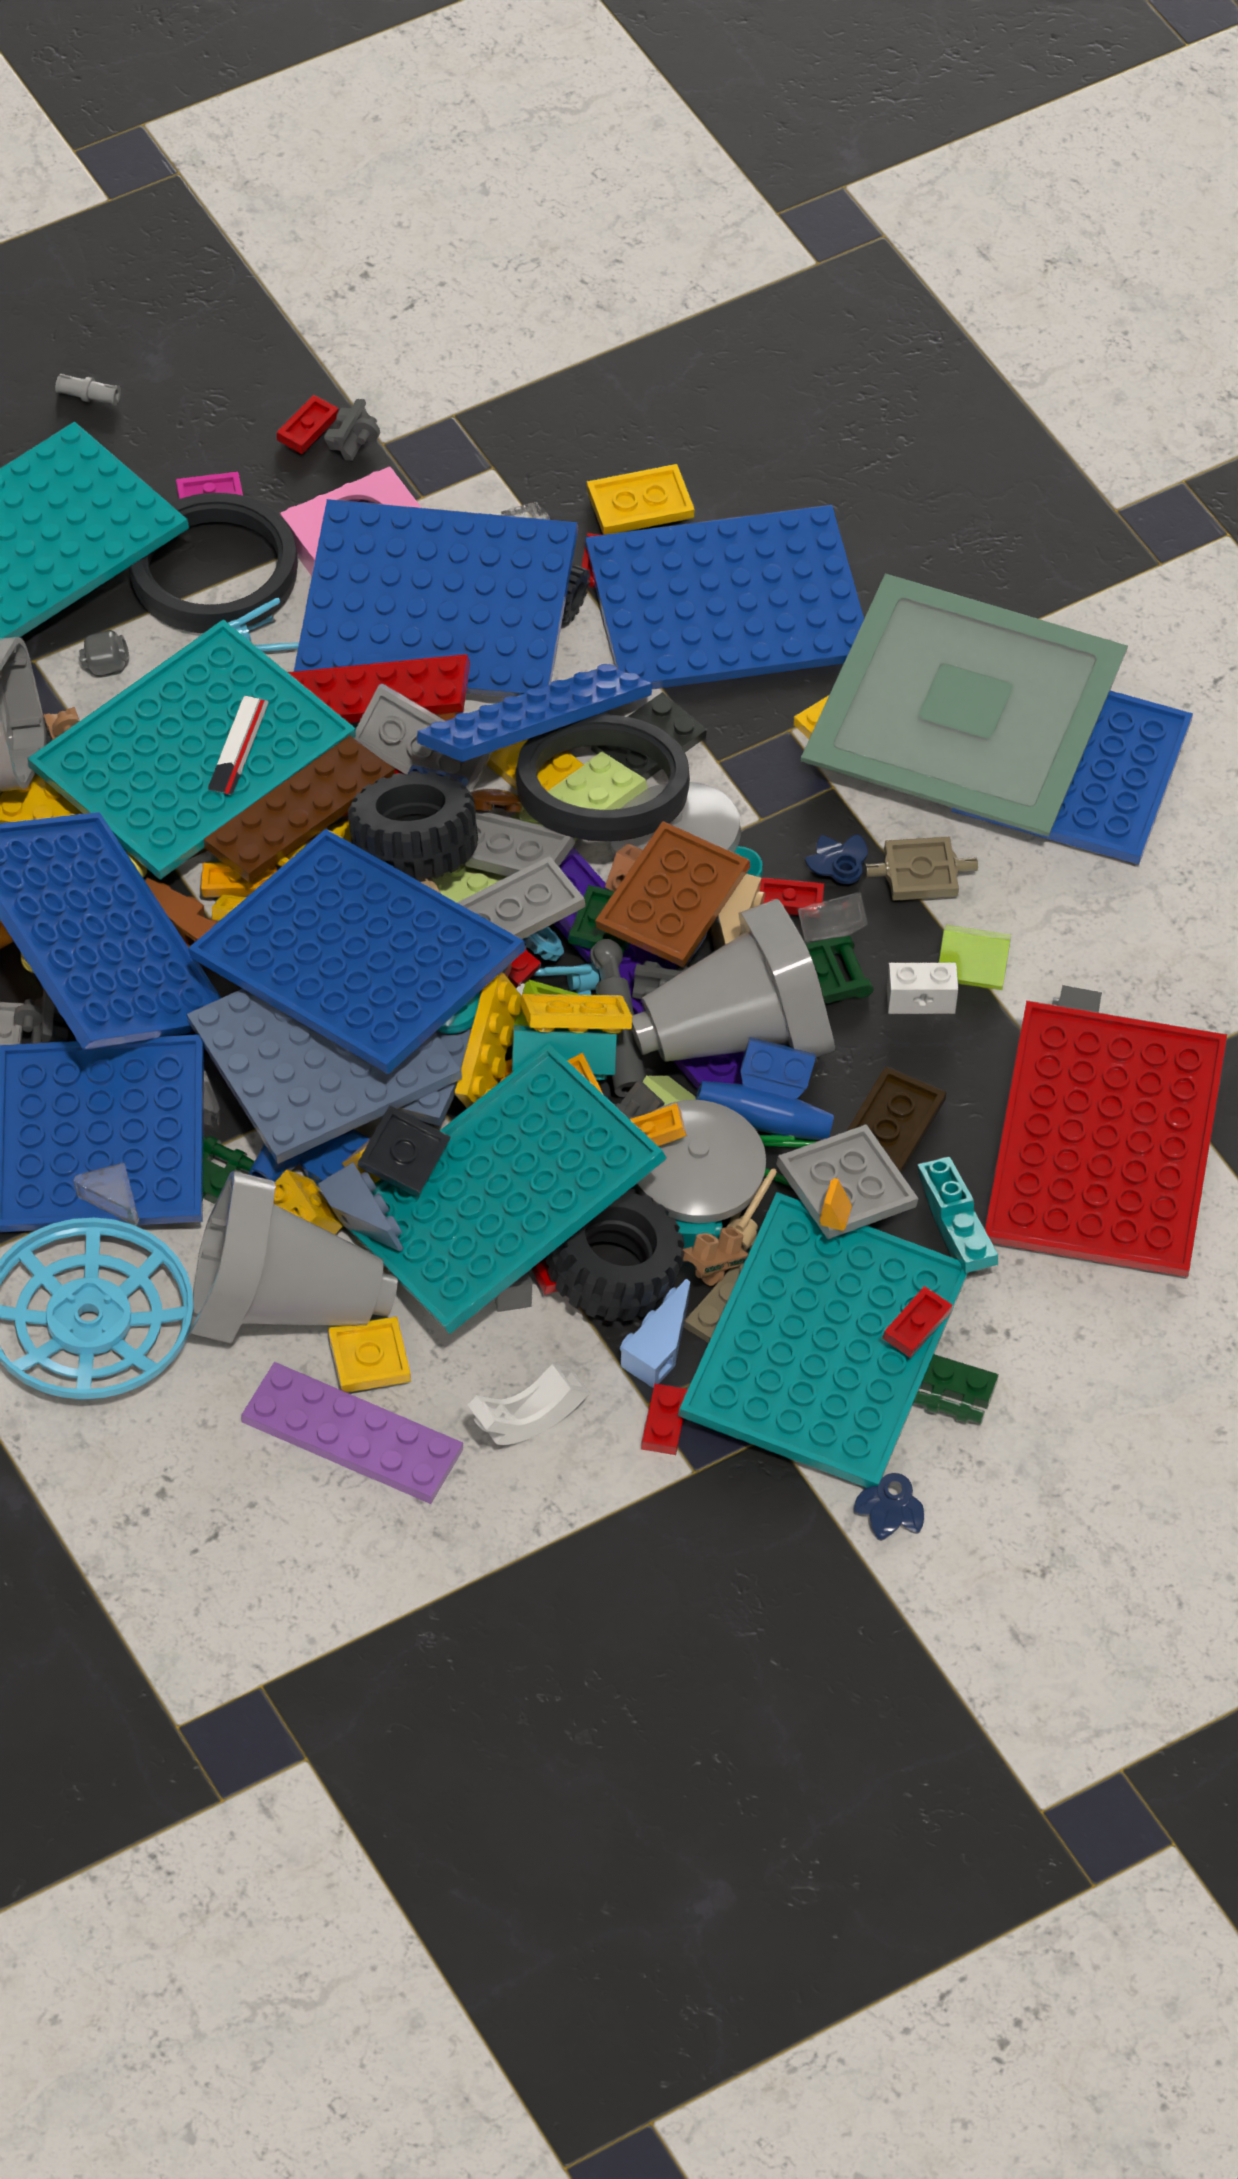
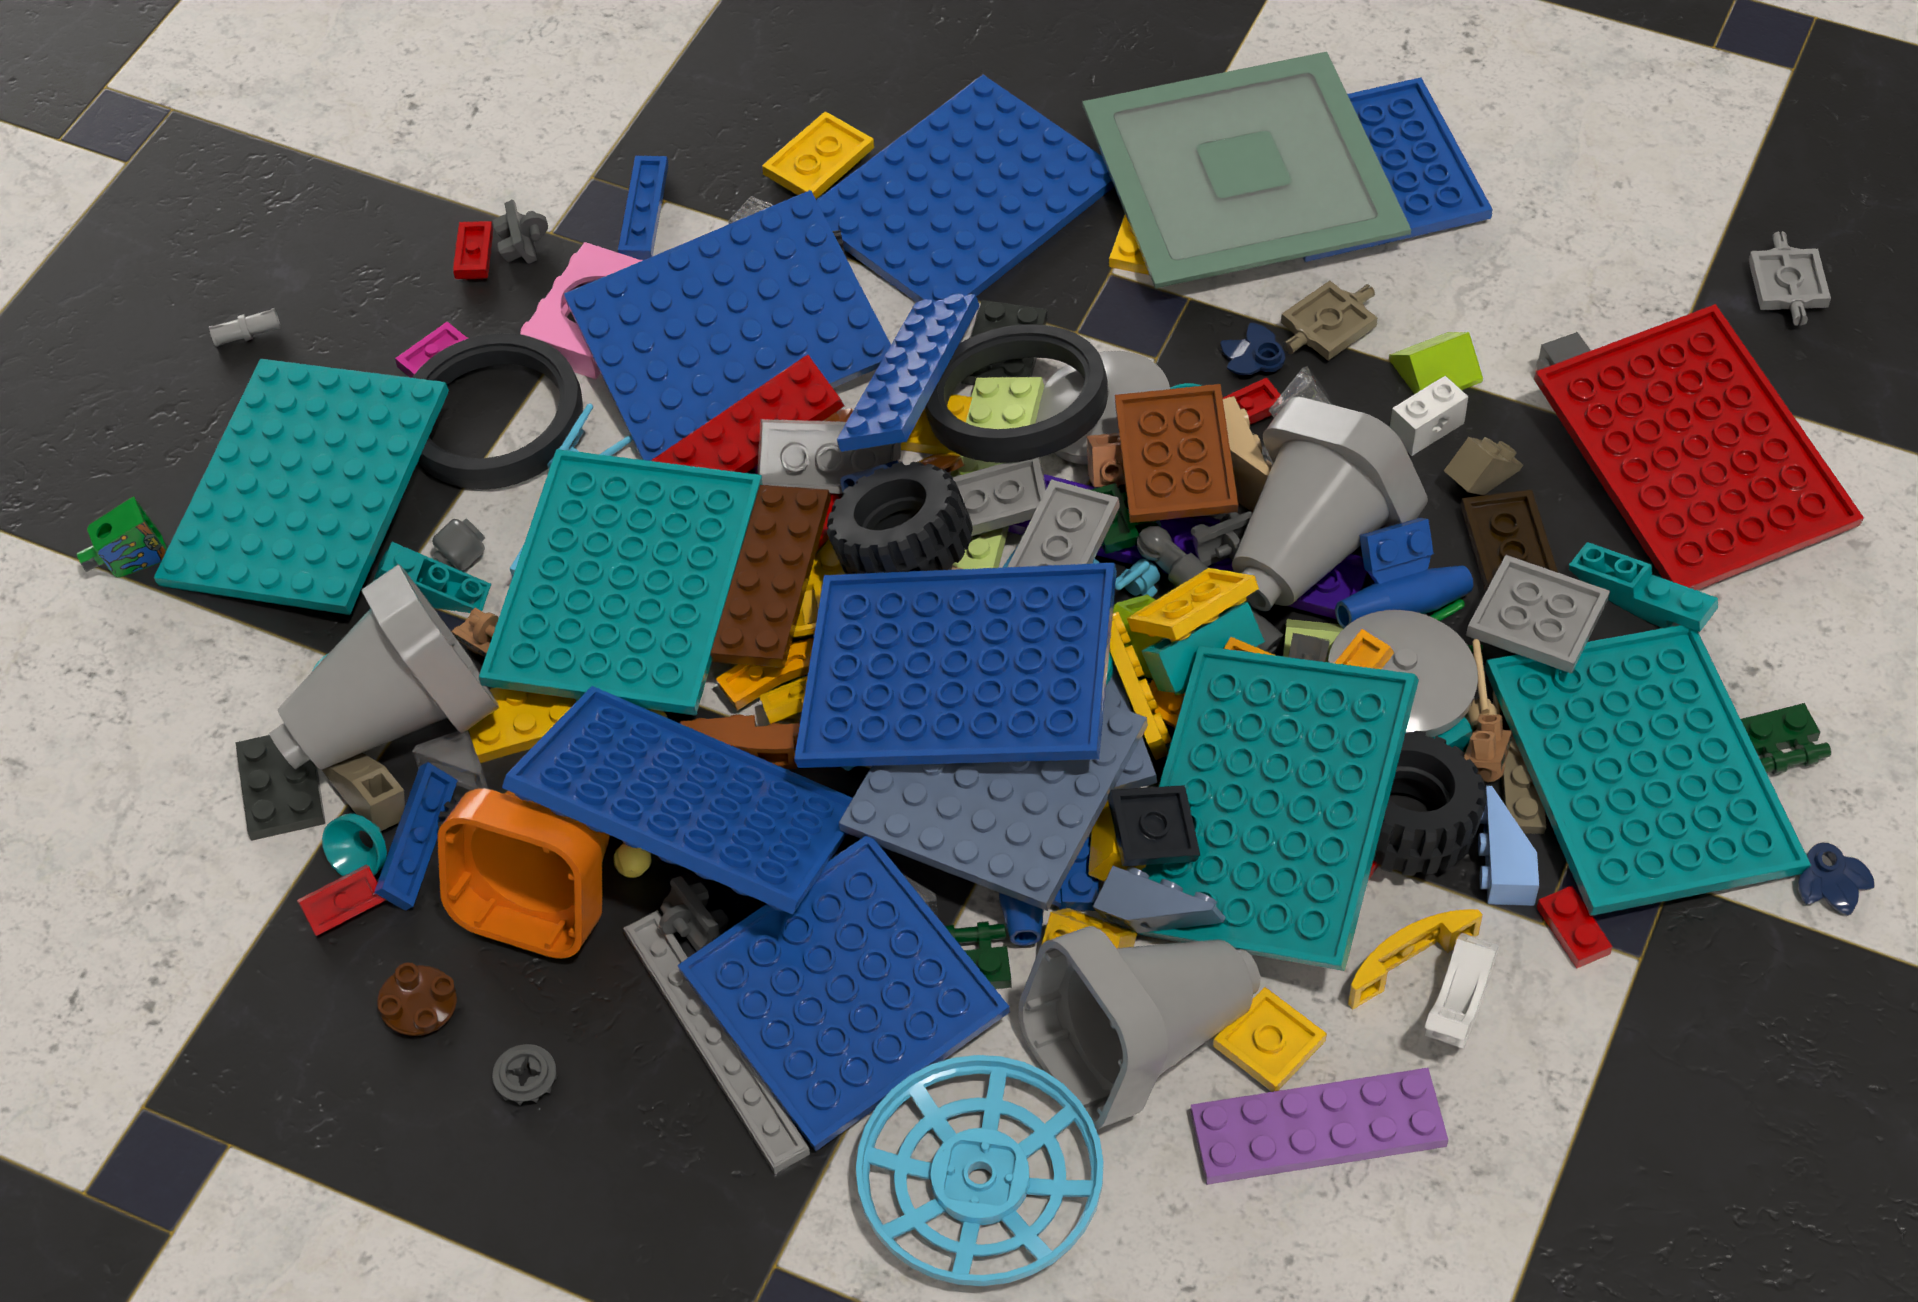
camera: 30 degrees left, 0 degrees up
clear slope [73,1163,139,1226] -> none
sticker [208,696,269,795] -> none
light orange slope [819,1178,852,1231] -> none
red plate [882,1286,953,1358] -> none
none -> teal slope [373,542,491,613]
none -> blue plate [618,156,669,260]
none -> yellow slope [1348,909,1483,1010]
none -> dark tan slope [1444,437,1523,495]

